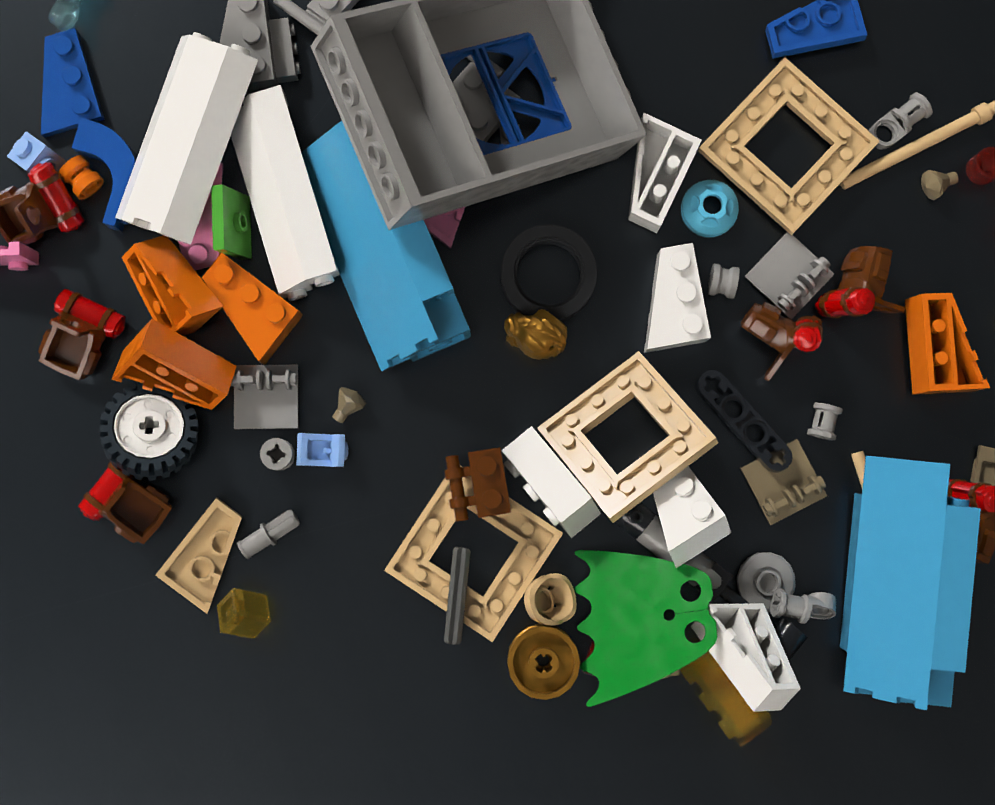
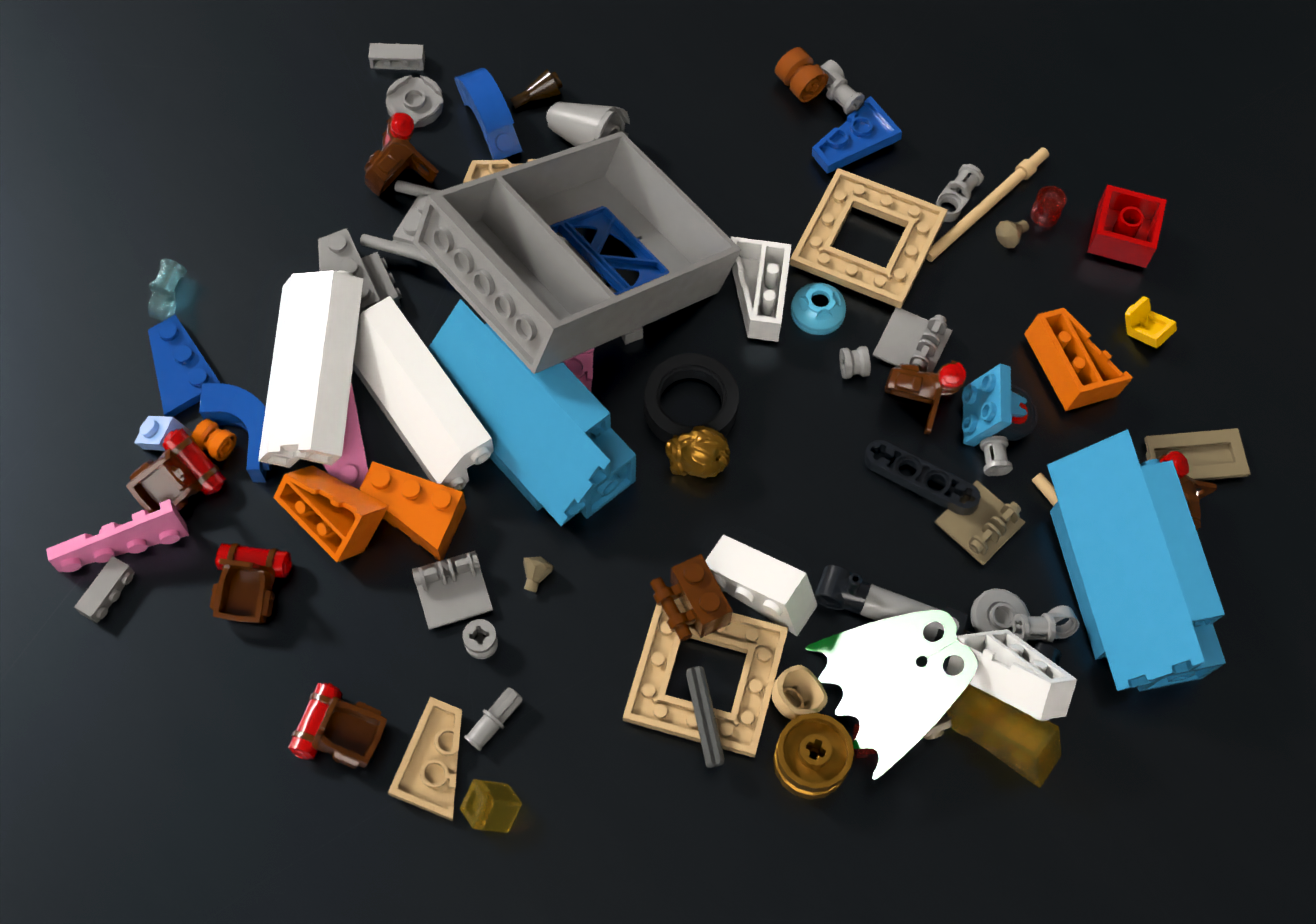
camera: 20 degrees left, 20 degrees down
wheel [100,382,199,481] -> none
orange wedge [112,319,237,410] -> none
bright green plate [211,184,252,260] -> none
light blue bracket [296,433,348,467] -> none
tan plate [537,351,718,523] -> none
white wedge [644,243,711,353] -> none
white wedge [653,466,732,568] -> none
reddish brown piece [815,246,905,318] -> none
none -> dark azure plate [962,363,1038,447]

